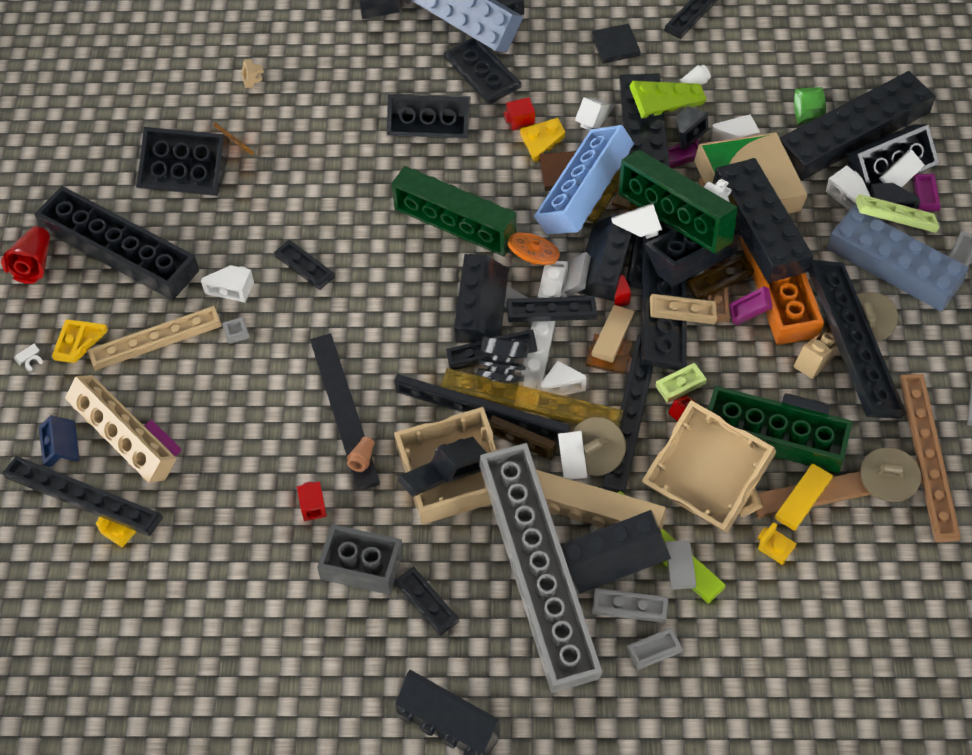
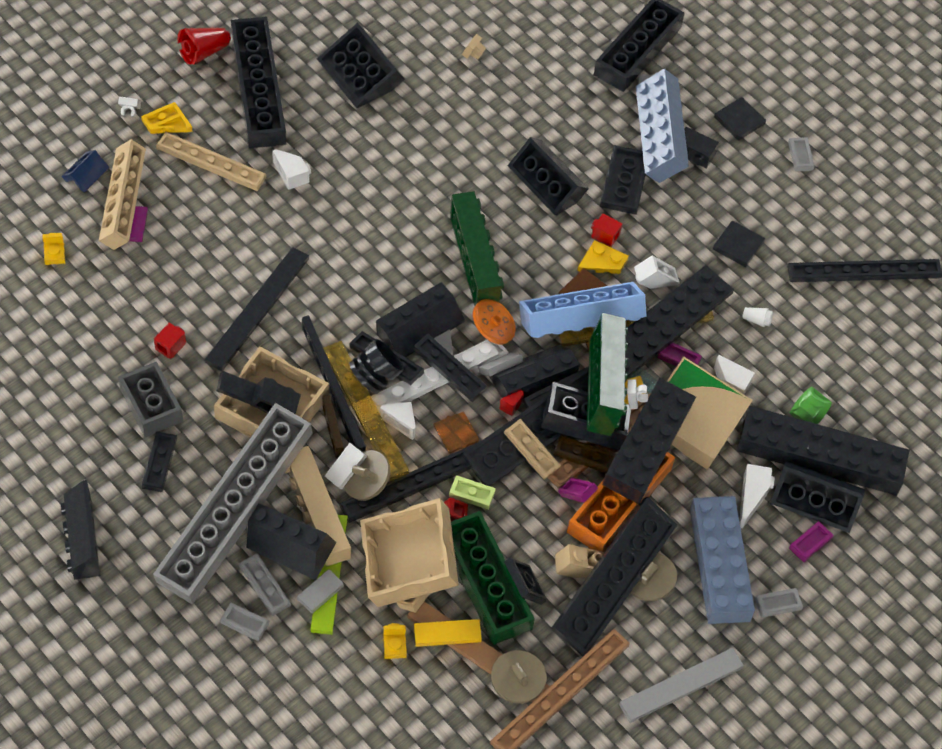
camera: 40 degrees right, 0 degrees up
black tile [2,456,163,537] -> none
clear orange piece [213,122,255,155] -> none
light grey tile [222,317,250,344] -> none
black tile [274,240,335,290] -> none
nougat cone [347,437,375,472] -> none
tan tile [592,305,635,363] -> none
white slope [611,203,662,239] -> none
lime wing [629,81,707,118] -> none
black slope [675,106,709,150] -> none
yellowish green tile [855,194,940,233] -> none
black slope [869,183,920,209] -> none
white tile [879,150,925,187] -> none

